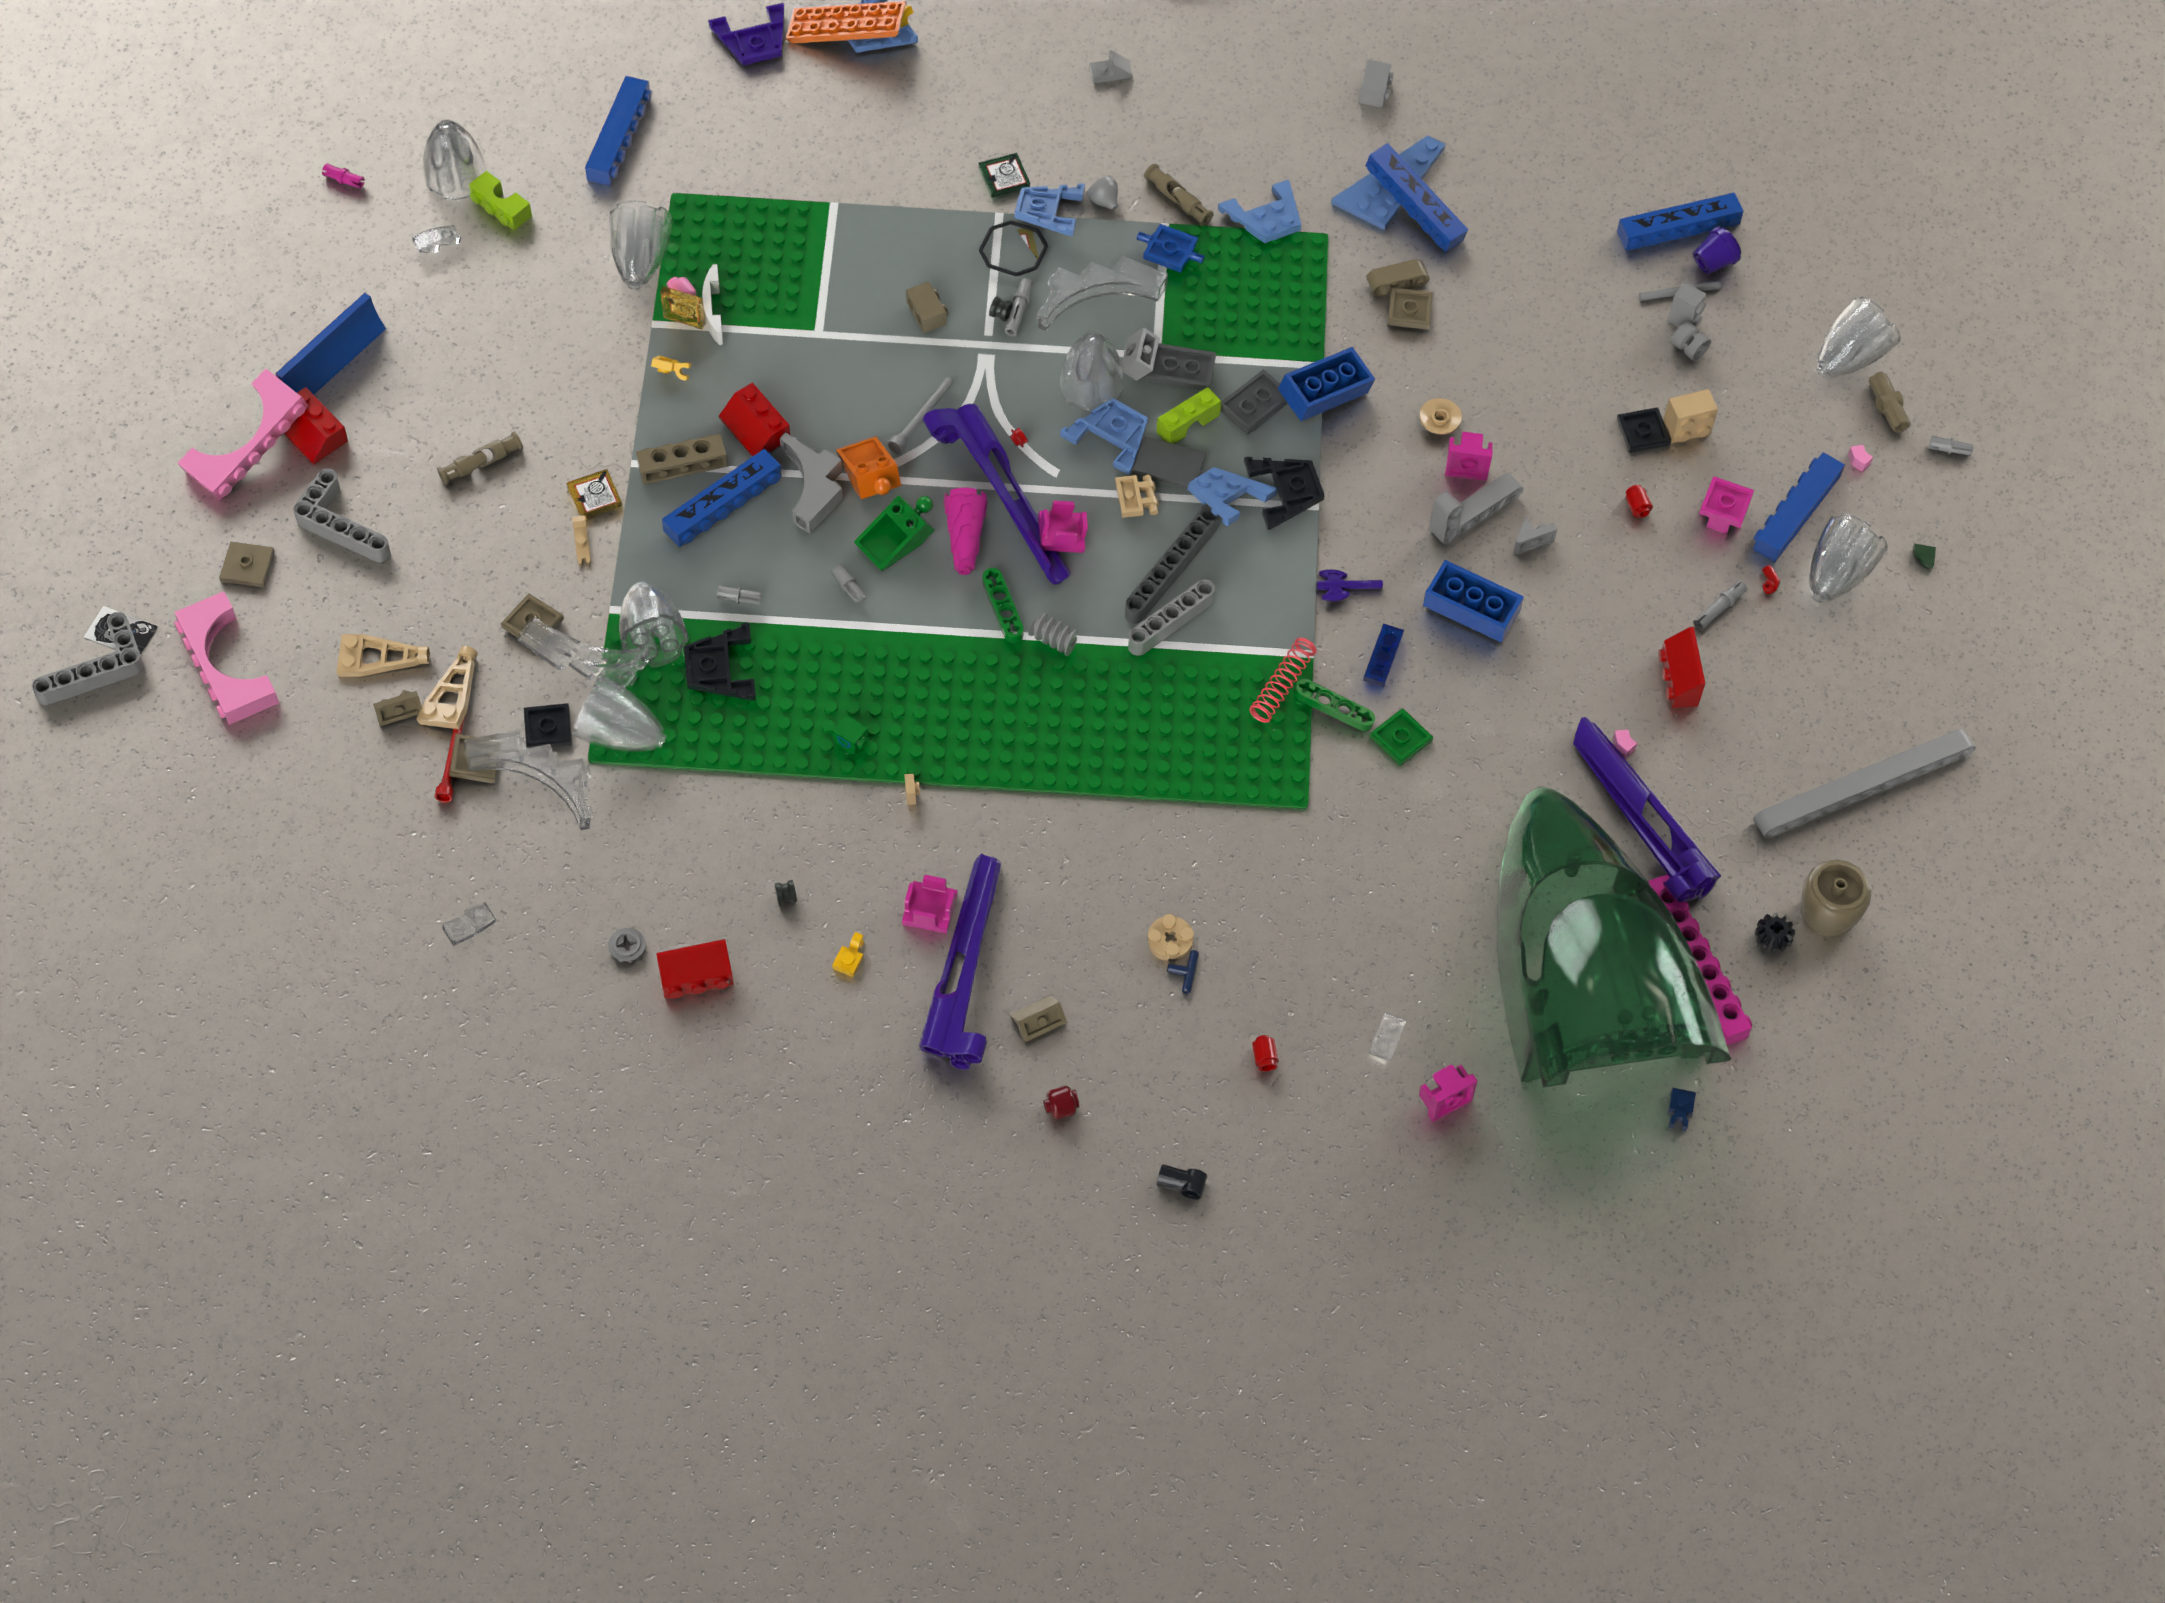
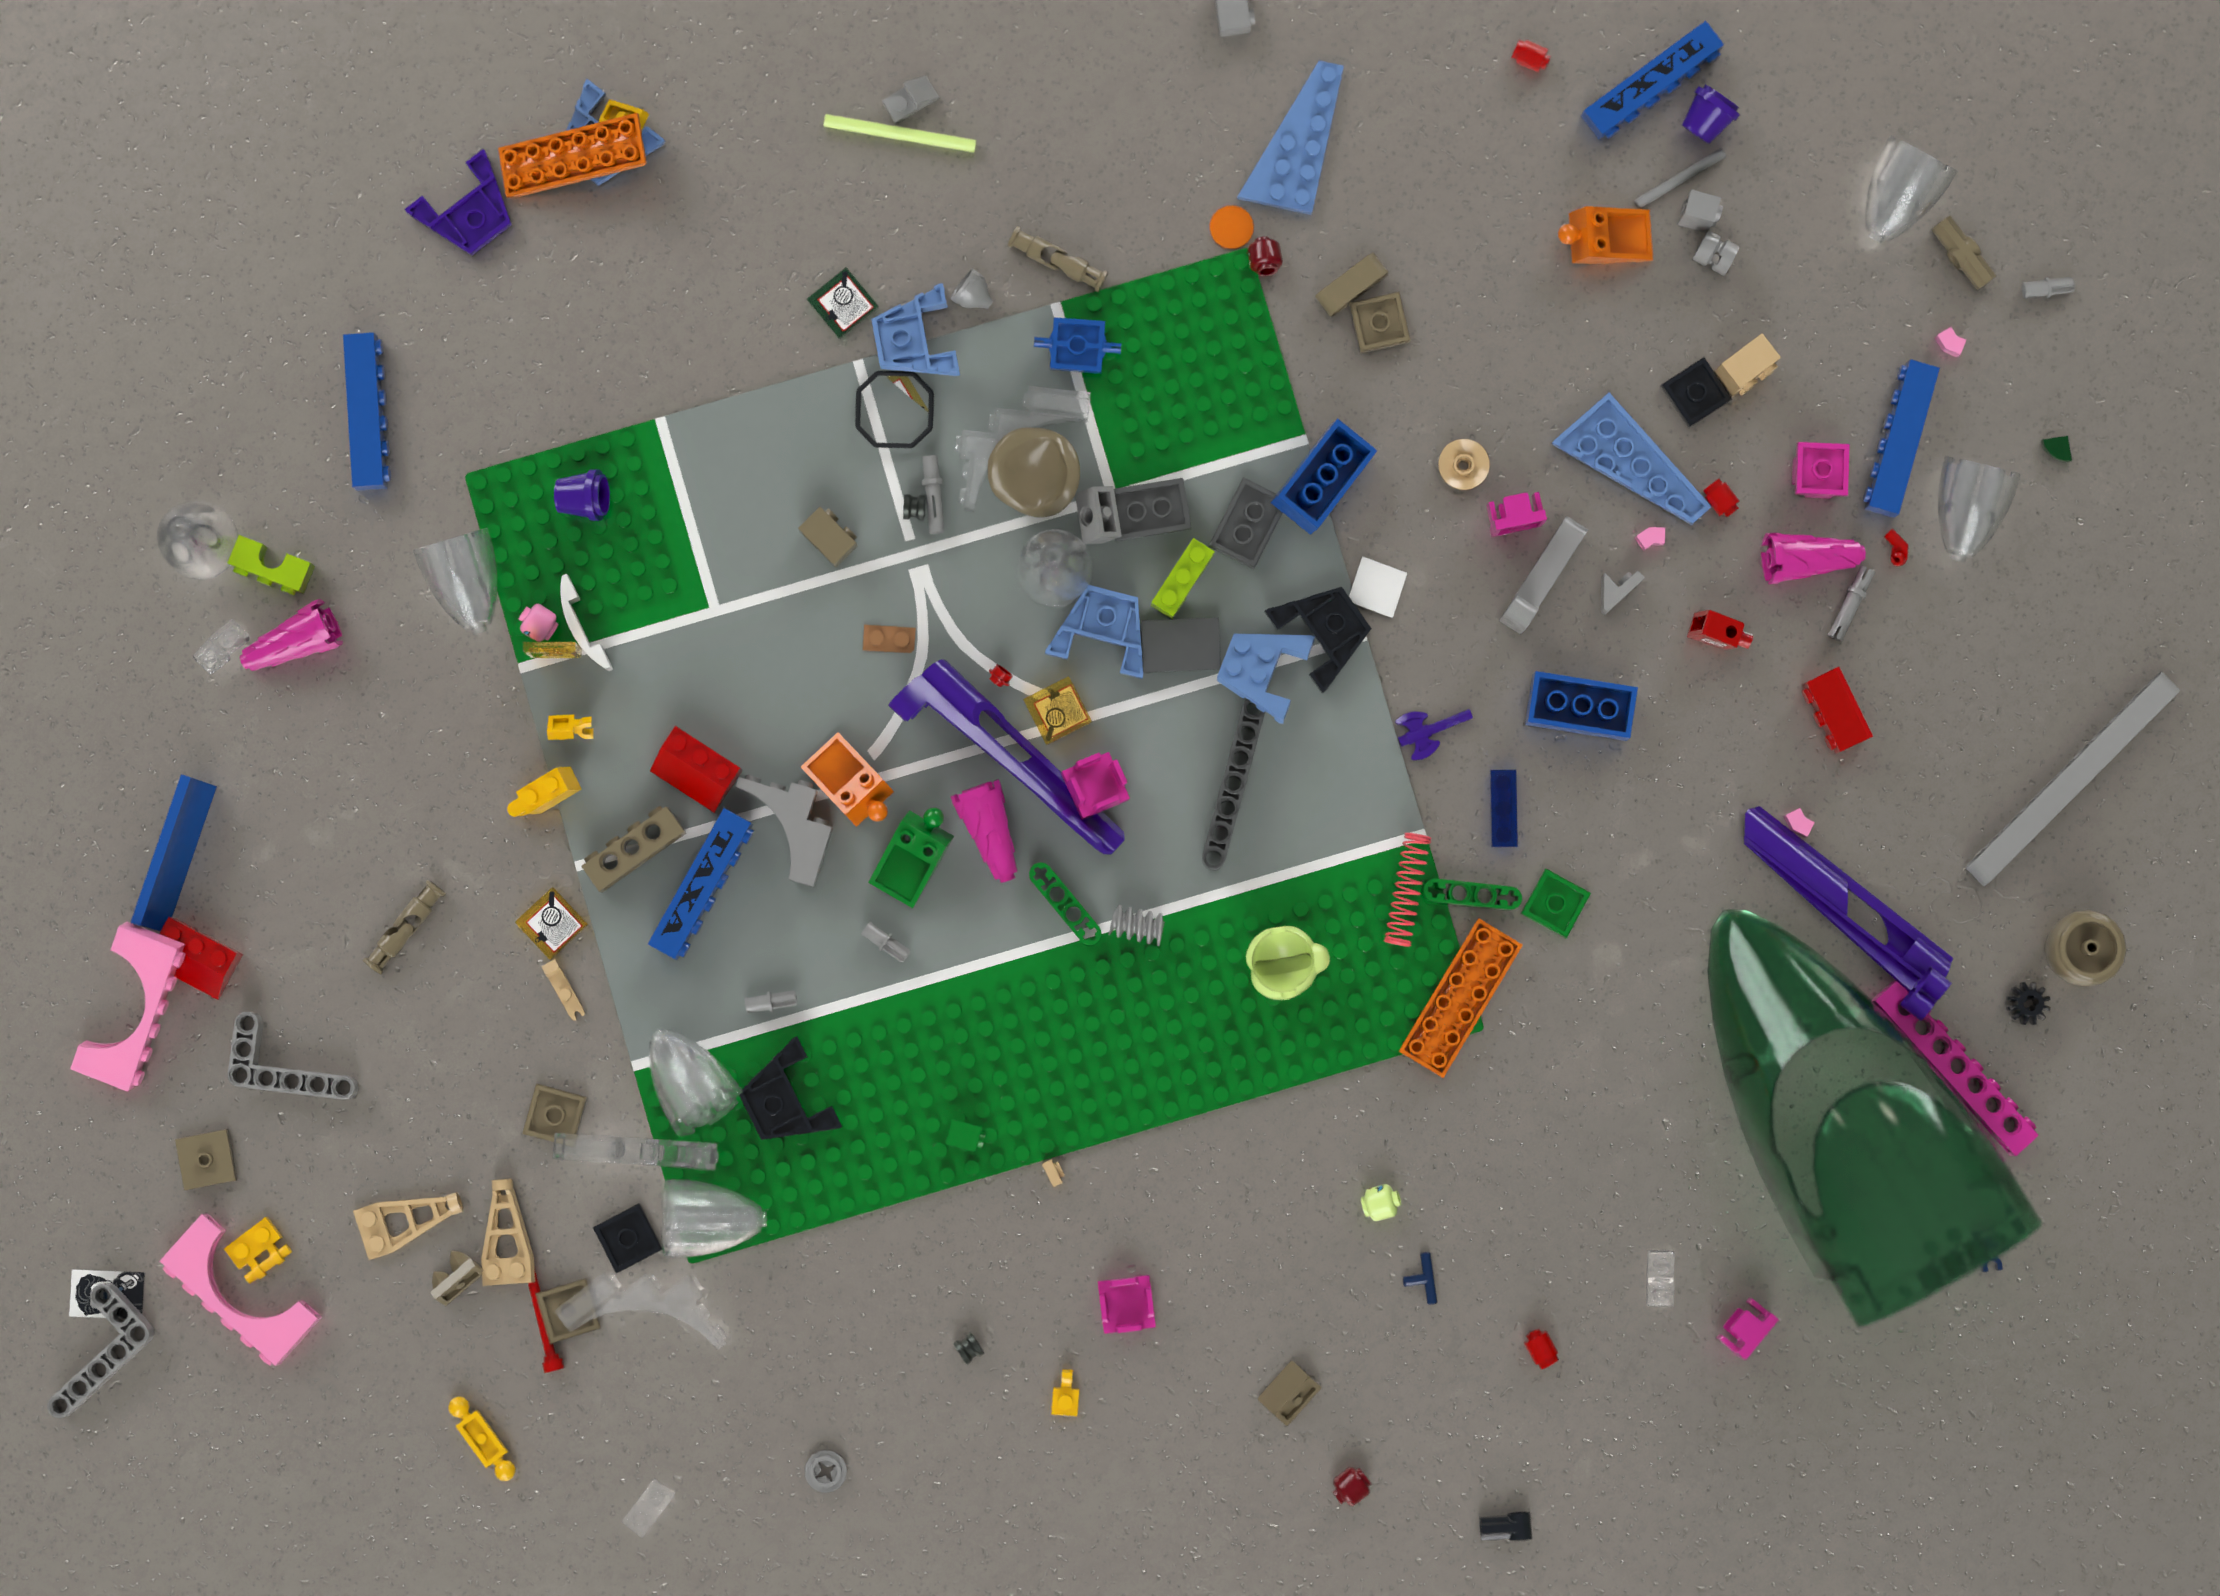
camera: 20 degrees left, 25 degrees up
dark pink pin [322,163,365,189] -> none
red slope [656,939,734,999] -> none
light grey piece [888,377,953,454] -> none
dark purple panel [919,853,1002,1070] -> none
tan plate [1115,475,1159,518] -> none
light grey beam [1128,579,1215,656] -> none
tan plate [1148,914,1194,961] -> none
medium blue wing [1218,180,1301,243] -> none
blue brick [1365,143,1468,253] -> none
none -> yellow plate [224,1217,292,1284]
none -> dark pink cone [239,599,343,671]
none -> yellow plate [448,1397,516,1481]
none -> yellow brick [507,767,582,817]
none -> dark purple piece [554,469,610,521]
none -> yellowish green piece [824,114,976,153]
none -> medium nougat plate [863,625,916,653]
none -> dark tan piece [987,428,1080,518]
none -> clear yellow tile [1023,676,1092,746]
none -> orange piece [1210,205,1254,249]
none -> yellowish green piece [1246,926,1330,1000]
none -> dark red head [1247,236,1283,276]
none -> white sticker [1349,556,1407,618]
none -> yellowish green head [1361,1184,1401,1221]
none -> orange plate [1399,918,1523,1078]
none -> red brick [1511,39,1551,73]
none -> medium blue wing [1551,393,1712,525]
none -> orange slope [1558,206,1653,264]
none -> bright pink piece [1634,527,1665,551]
none -> red torso [1687,610,1753,650]
none -> dark pink cone [1761,533,1866,584]

